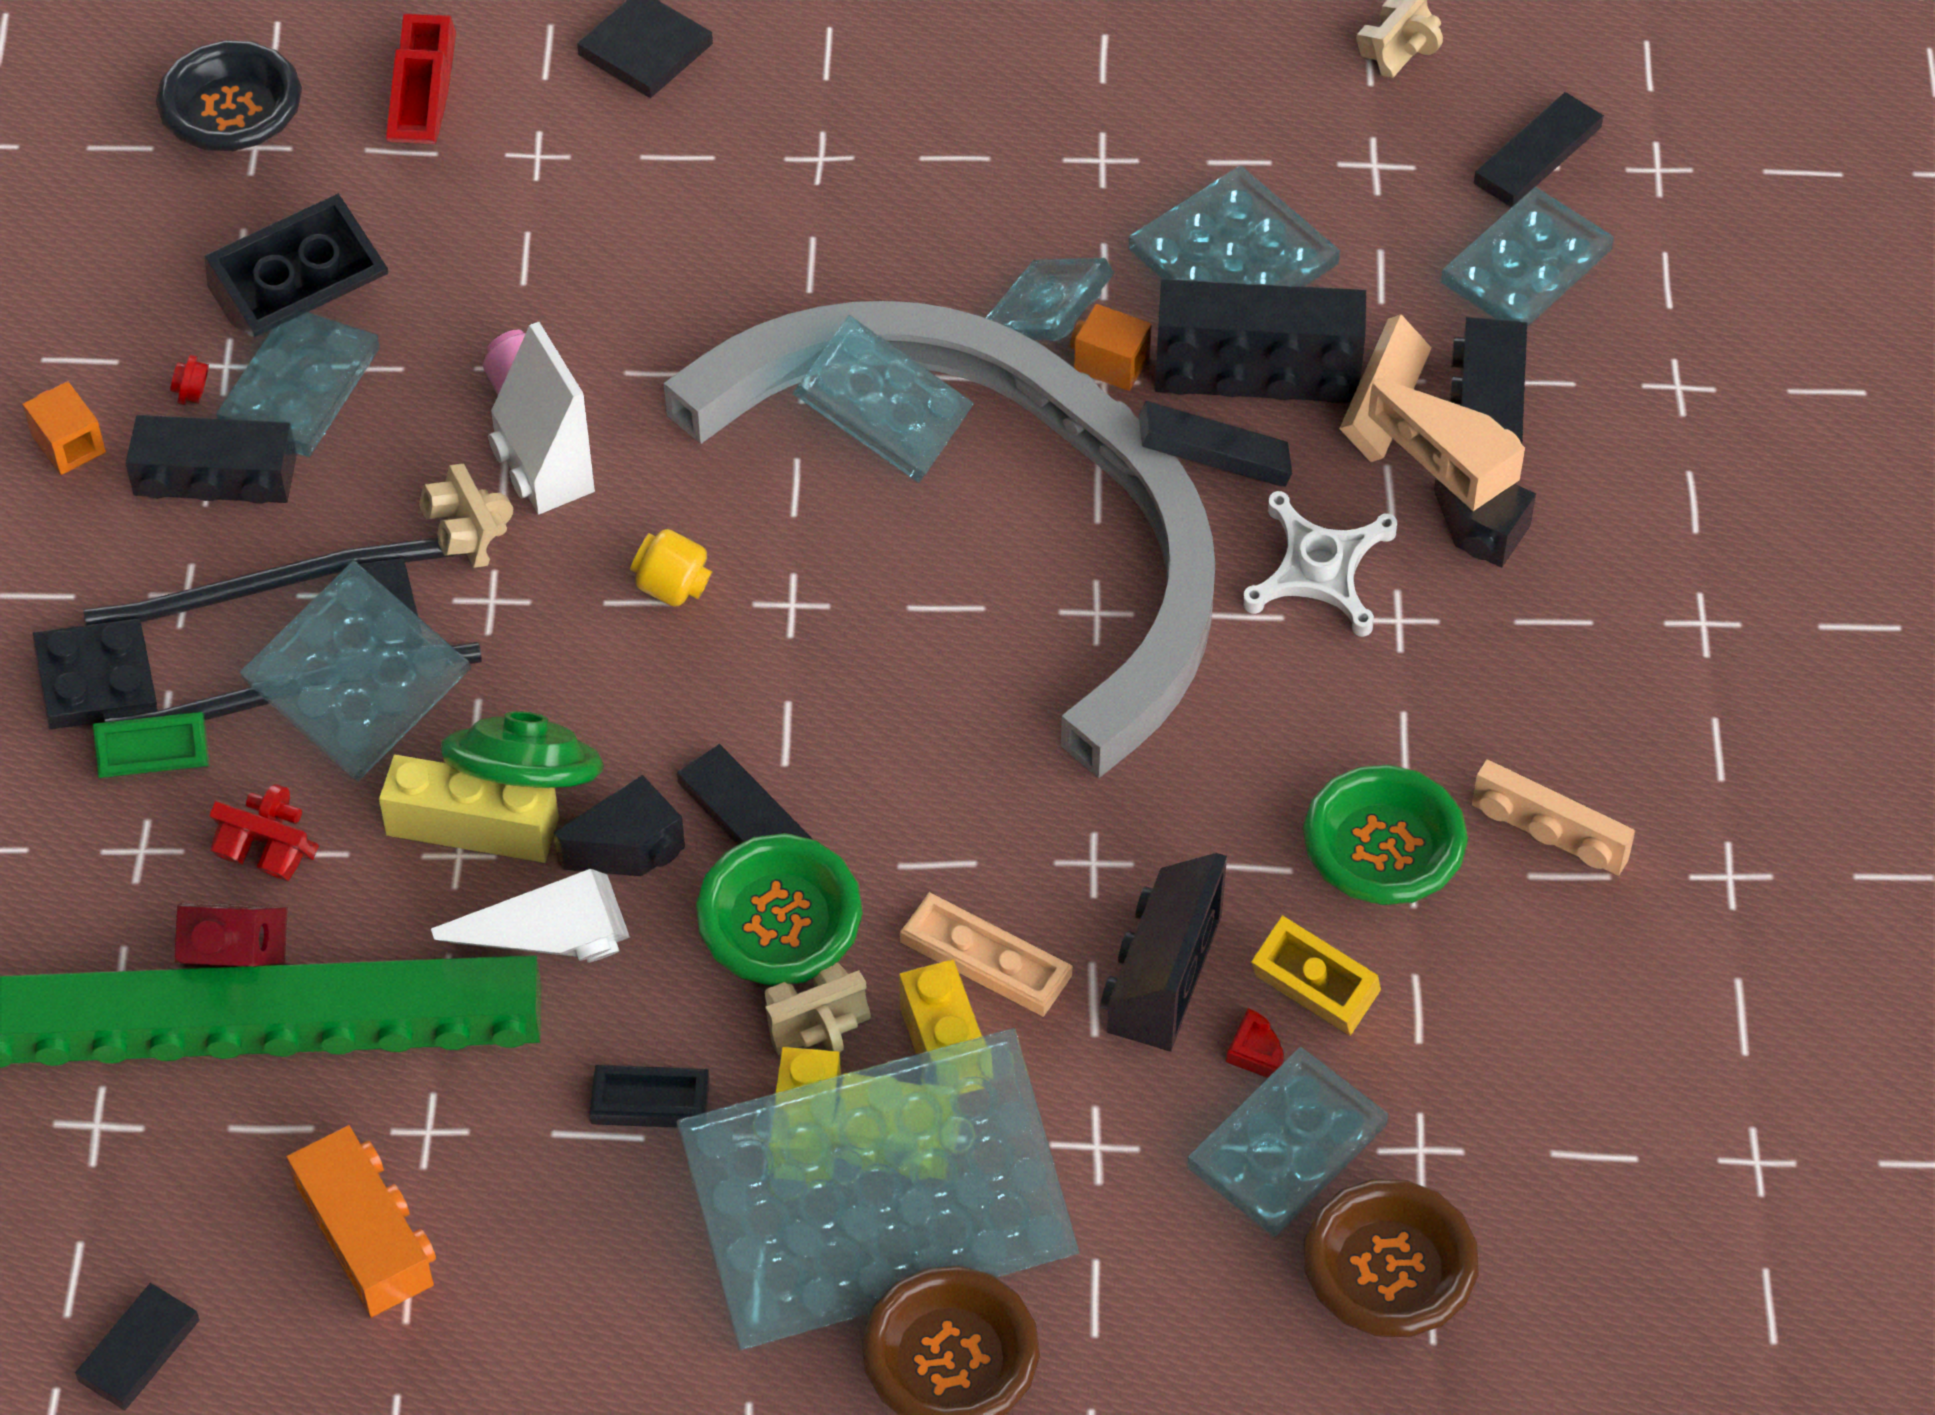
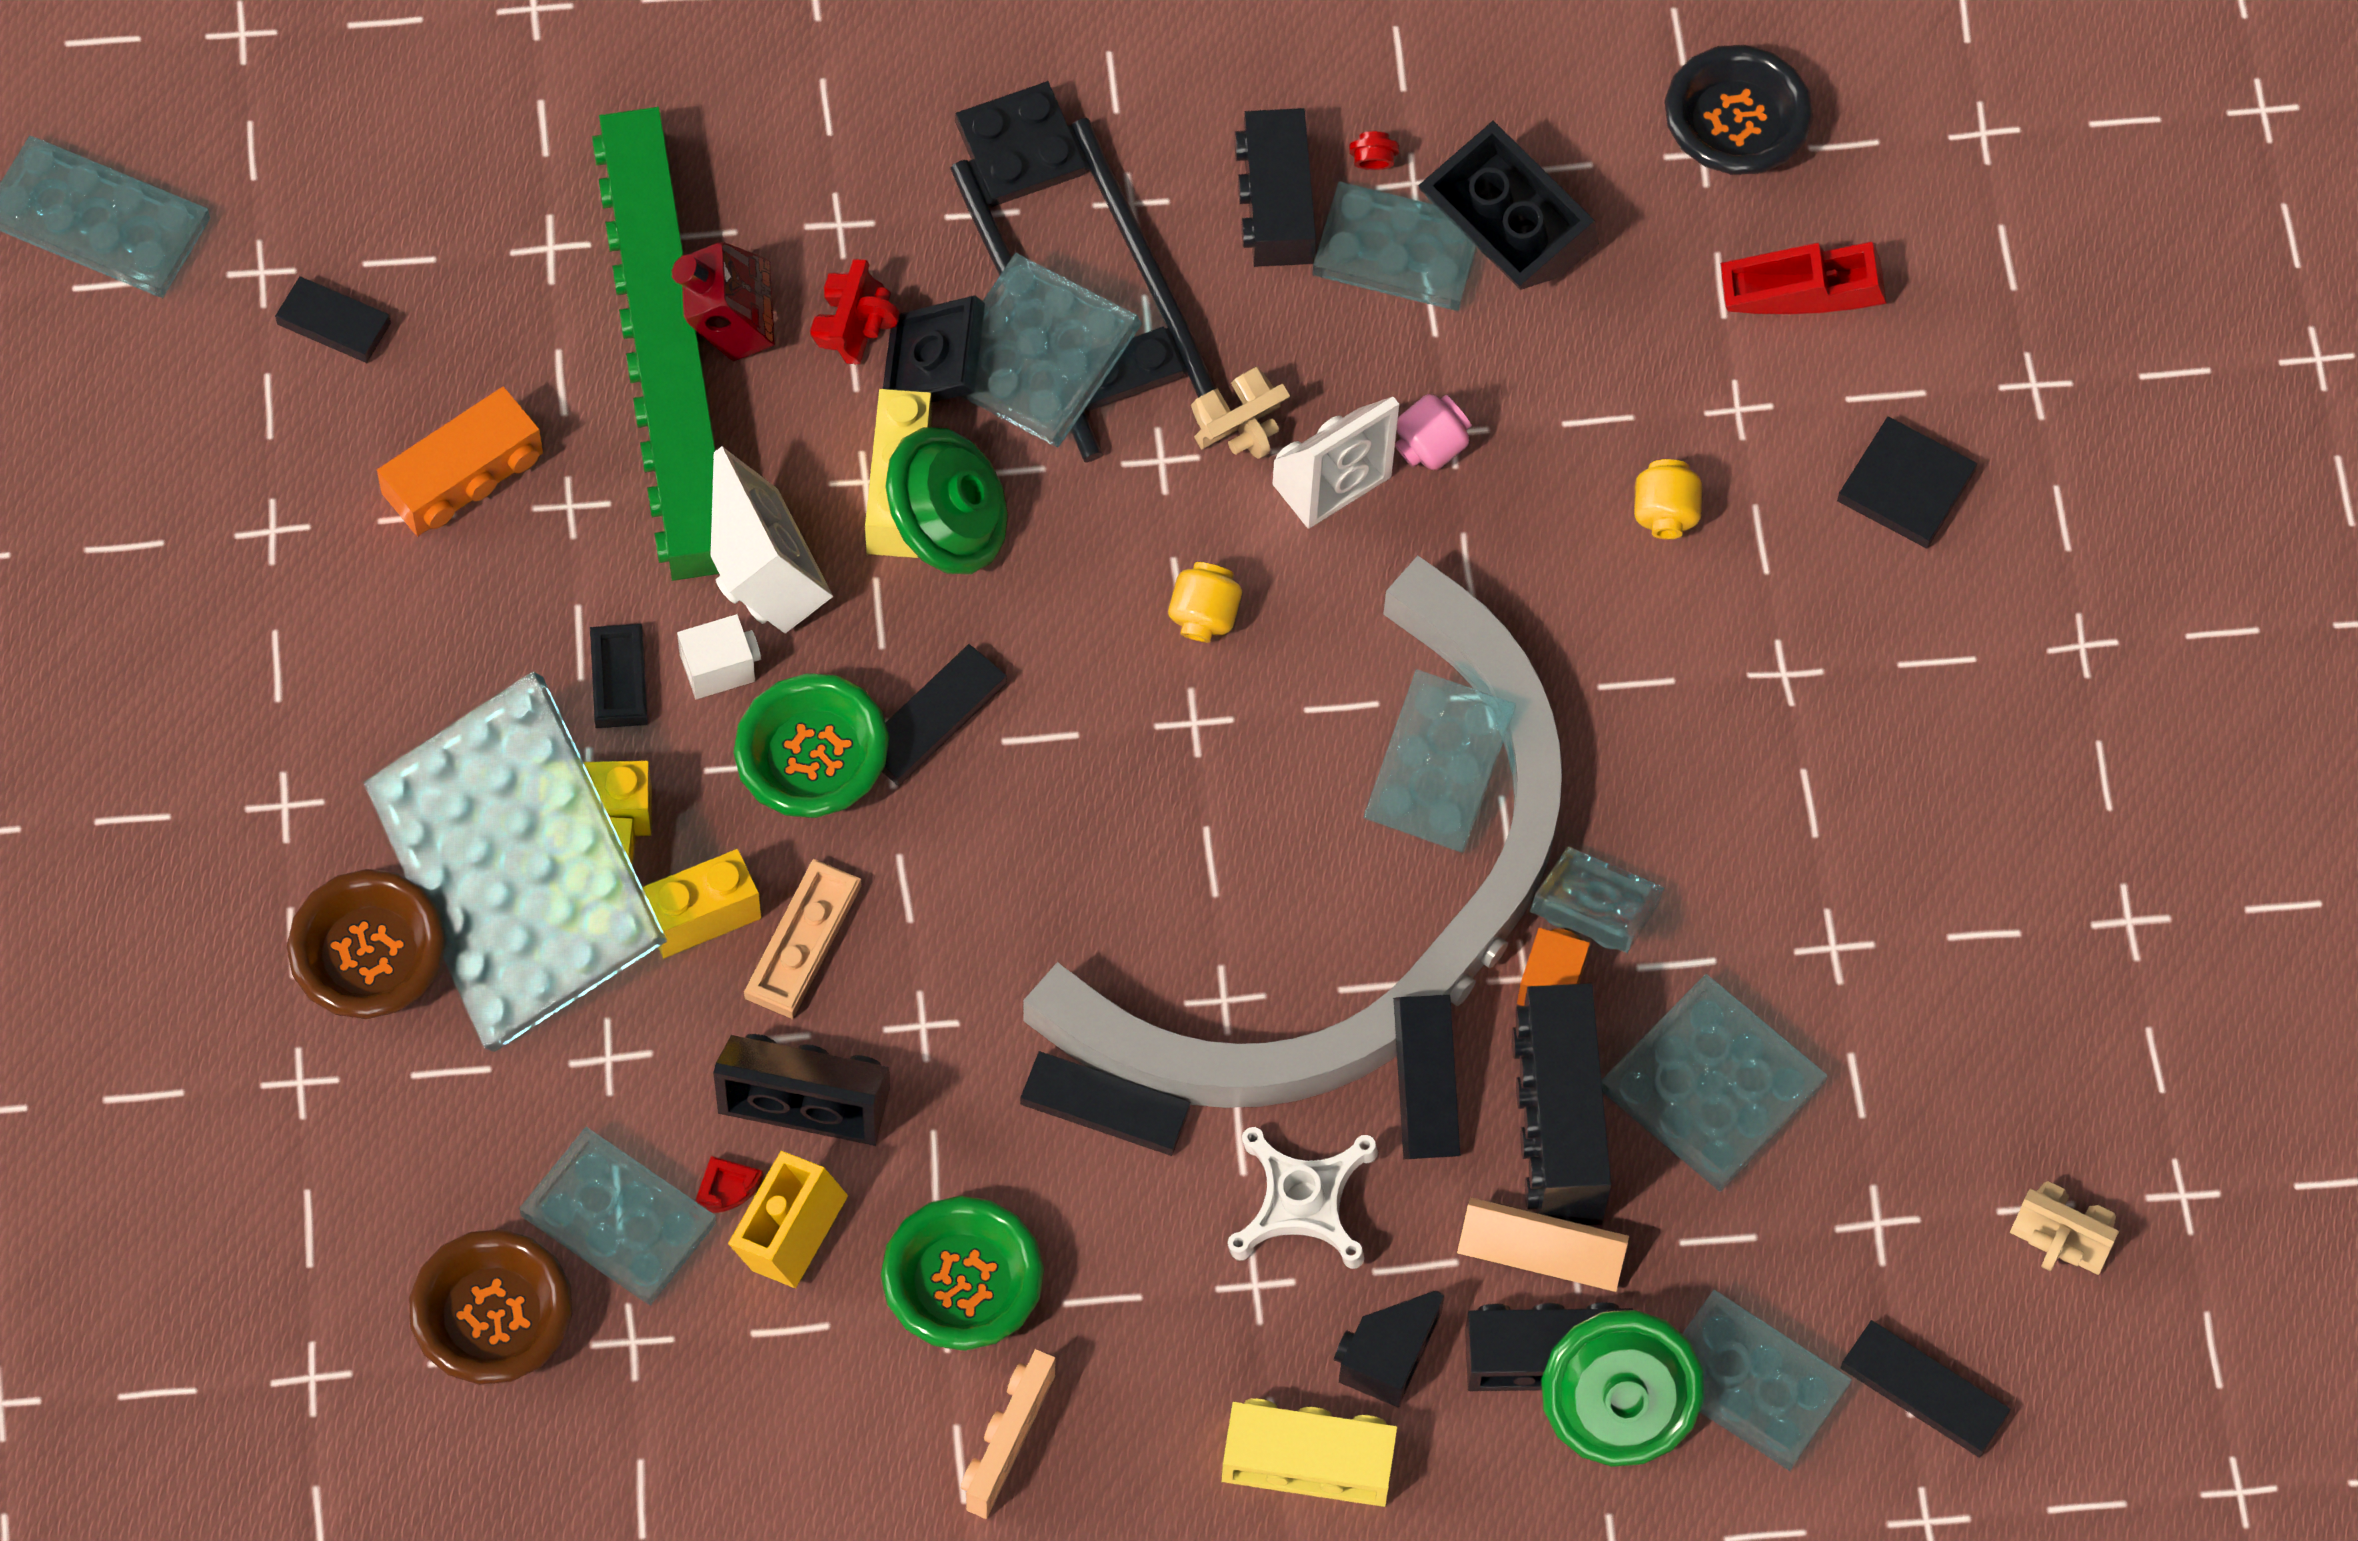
camera: 80 degrees right, 10 degrees up
orange brick [22,381,106,475] -> none
green tile [93,712,210,778] -> none
black slope [554,775,685,876] -> none
tan hips [764,963,871,1055] -> none
light nougat slope [1368,378,1525,511] -> none
none -> white brick [677,614,761,700]
none -> black tile [883,295,985,403]
none -> black tile [1020,1051,1191,1156]
none -> light yellow brick [1221,1399,1397,1507]
none -> green piece [1541,1310,1705,1467]
none -> yellow head [1634,459,1702,539]

